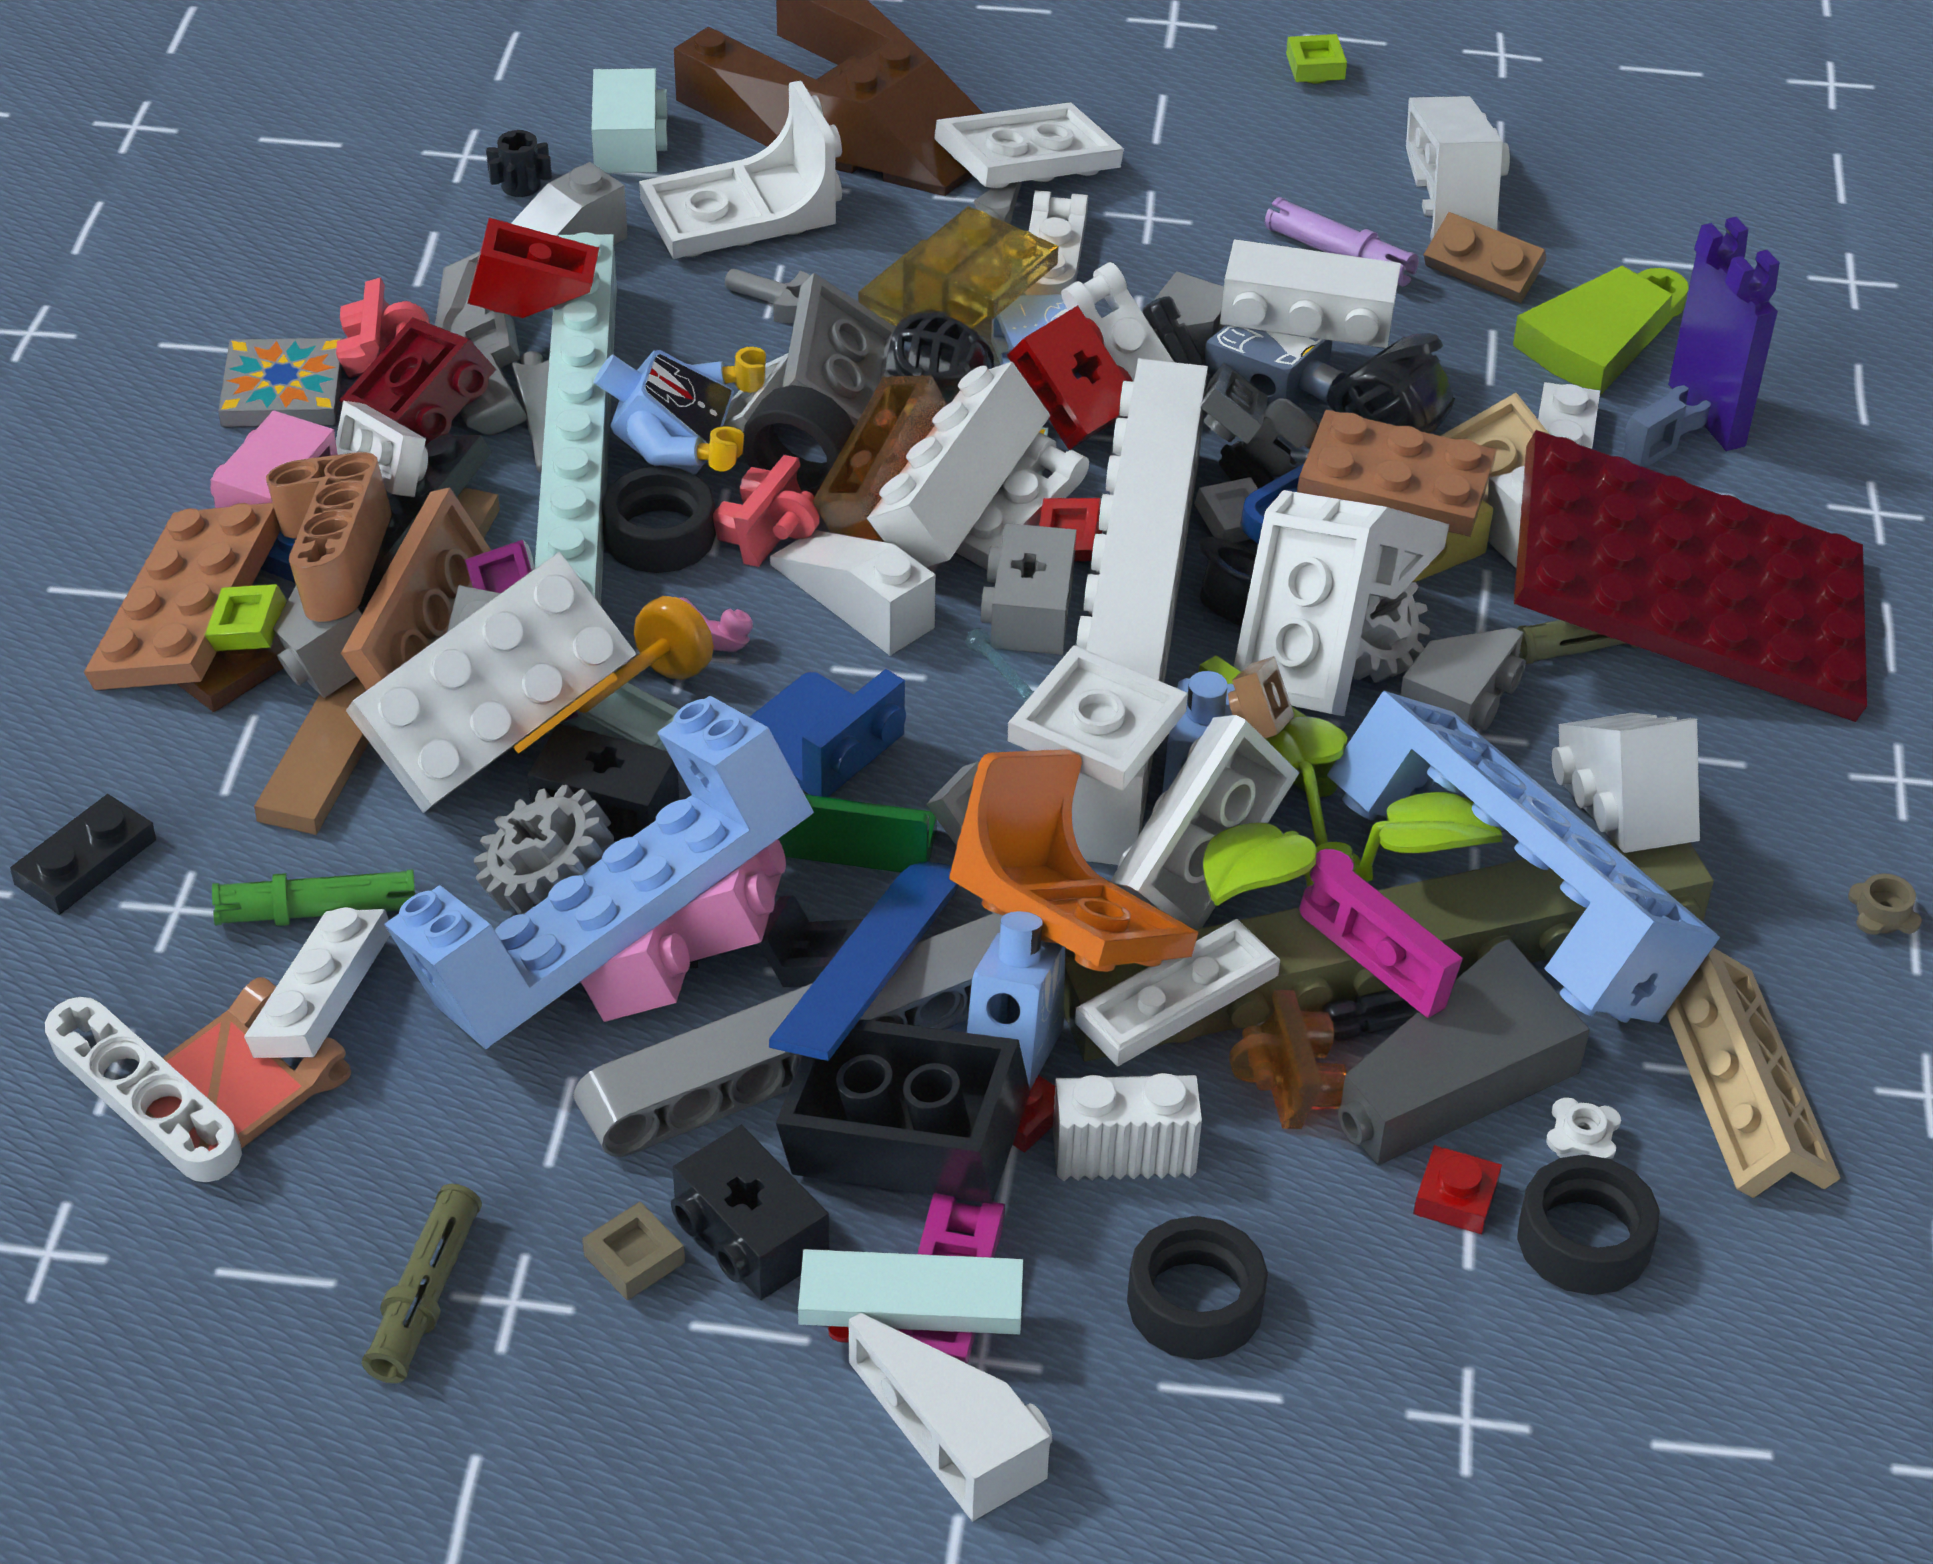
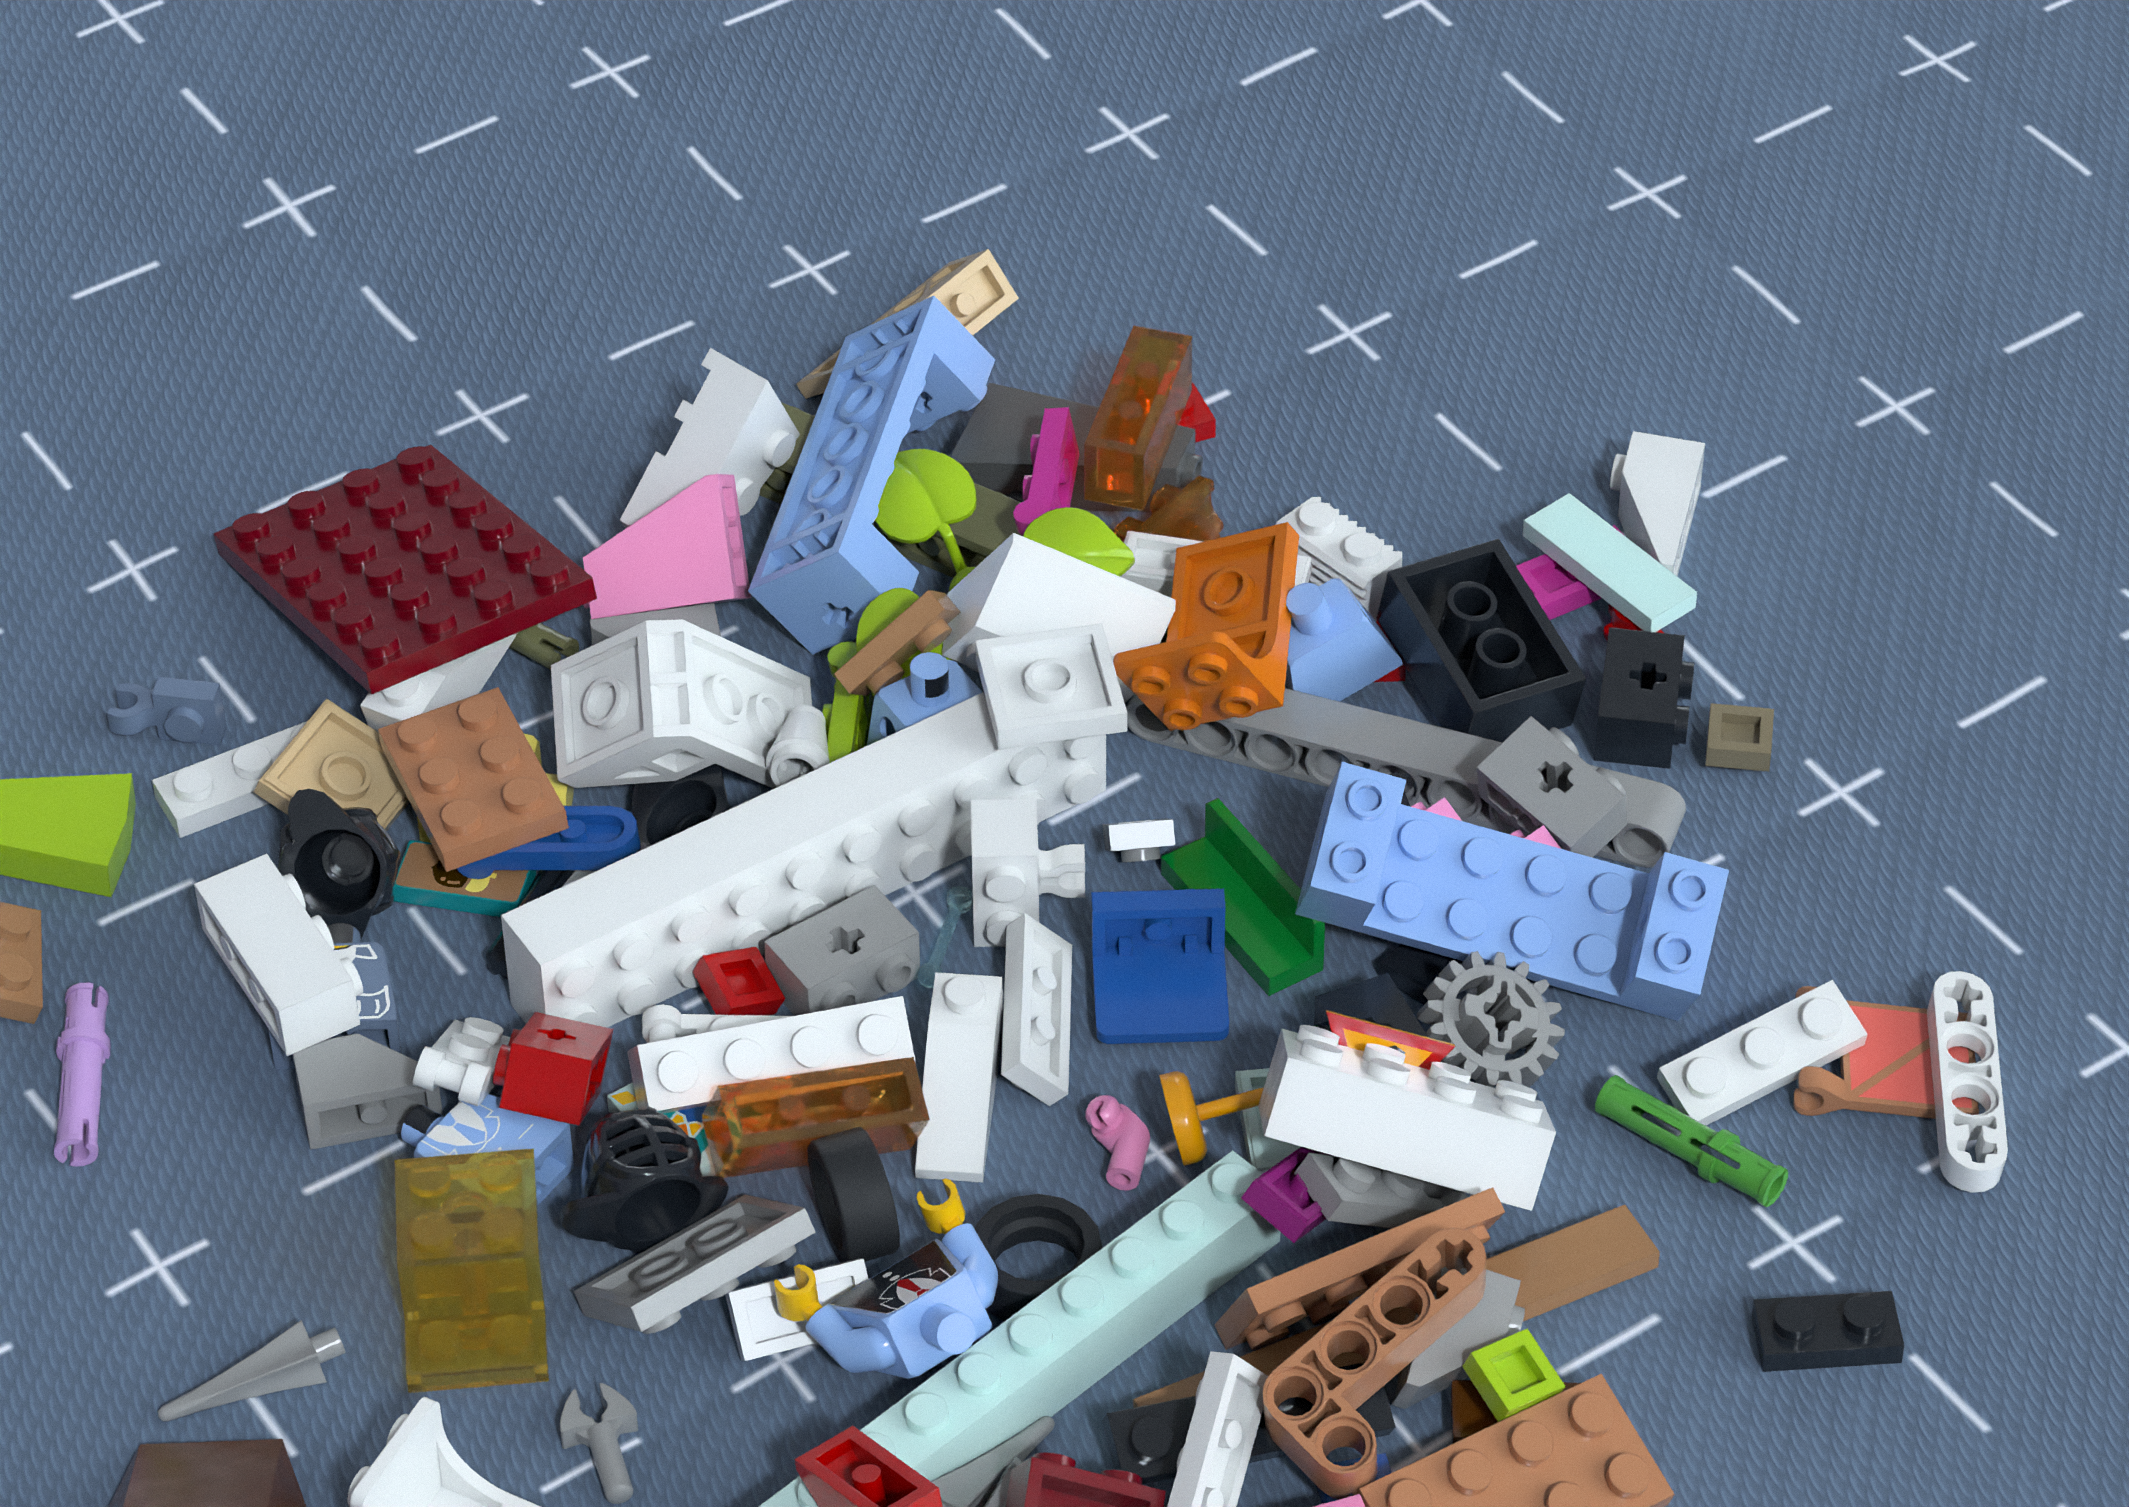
camera: 130 degrees left, 0 degrees up
olive pin [361,1184,482,1383] -> none
coral hips [713,455,820,567] -> none
blue piece [769,861,959,1061] -> none
white plate [934,102,1124,188] -> none
white plate [1021,190,1088,295] -> none
black tyre [1127,1216,1268,1360] -> none
black axle [1143,296,1211,392] -> none
dark grey plate [1200,362,1319,477] -> none
black tyre [1517,1154,1660,1295] -> none
white plate [1546,1098,1621,1159] -> none
dark purple tile [1668,216,1780,452] -> none
dark tan plate [1848,873,1922,935] -> none
none -> bright pink slope [583,474,751,619]
none -> white cone [766,705,830,787]
none -> white brick [971,798,1085,947]
none -> white plate [1001,913,1072,1106]
none -> clear orange brick [1084,325,1192,511]
none -> light grey brick [1476,716,1627,858]

